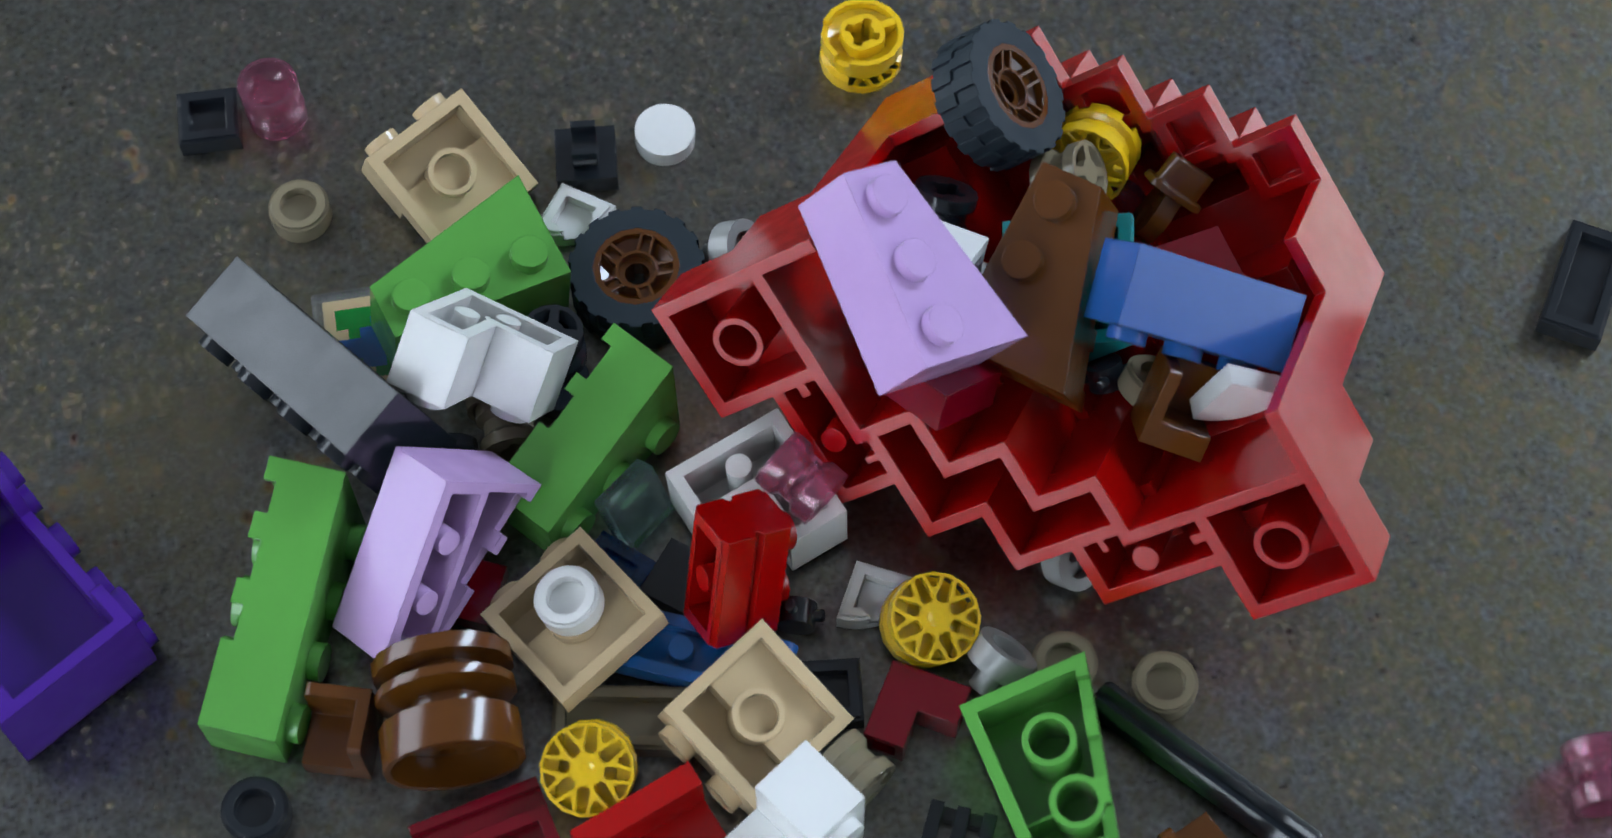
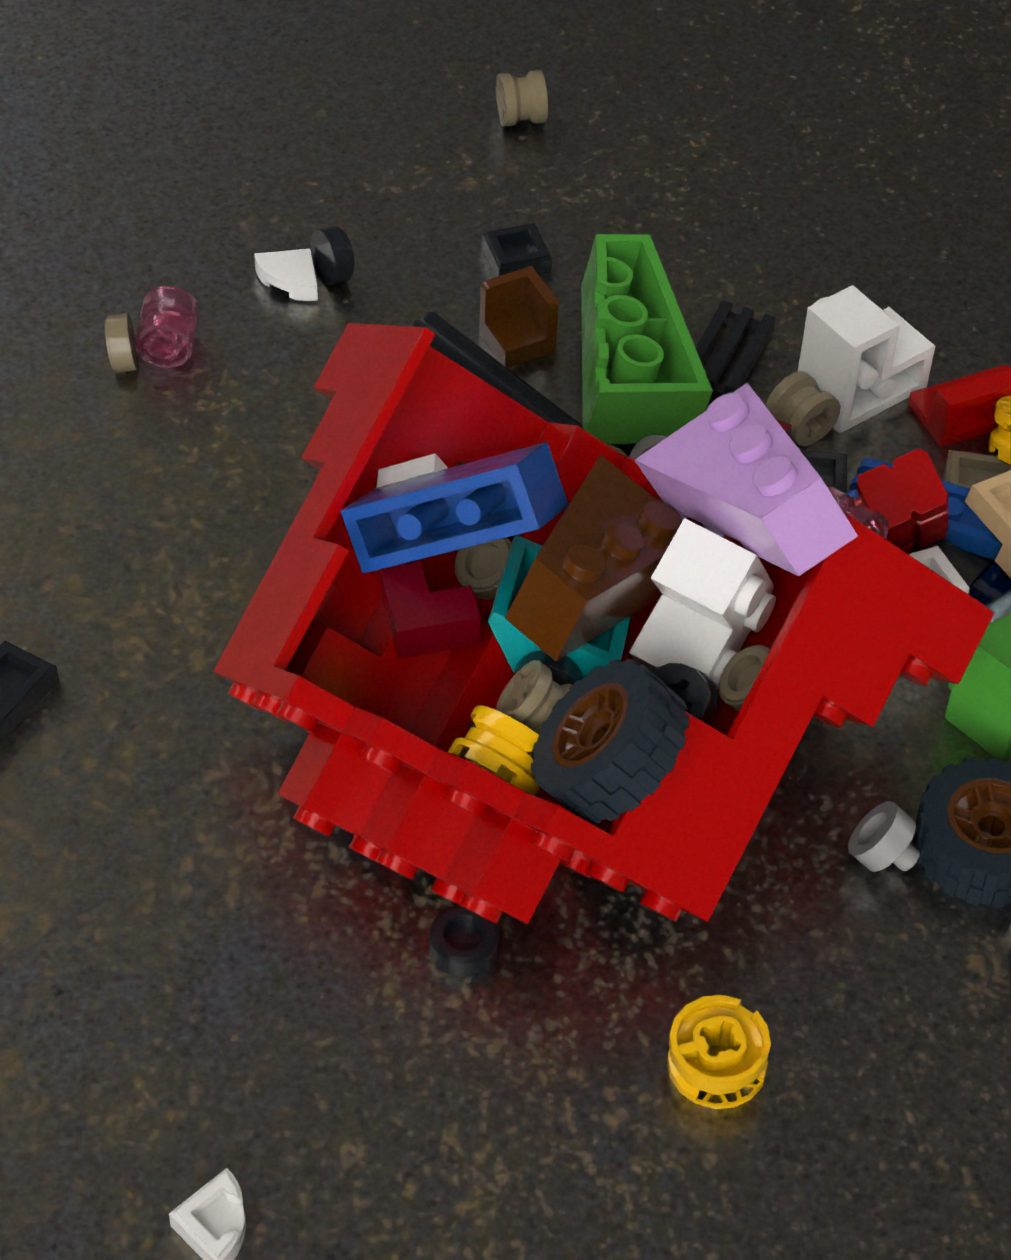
camera: 175 degrees left, 15 degrees down
white tile [635,104,695,166] -> none
tan plate [657,619,854,816] -> none
reddish brown piece [1132,151,1213,244] -> none

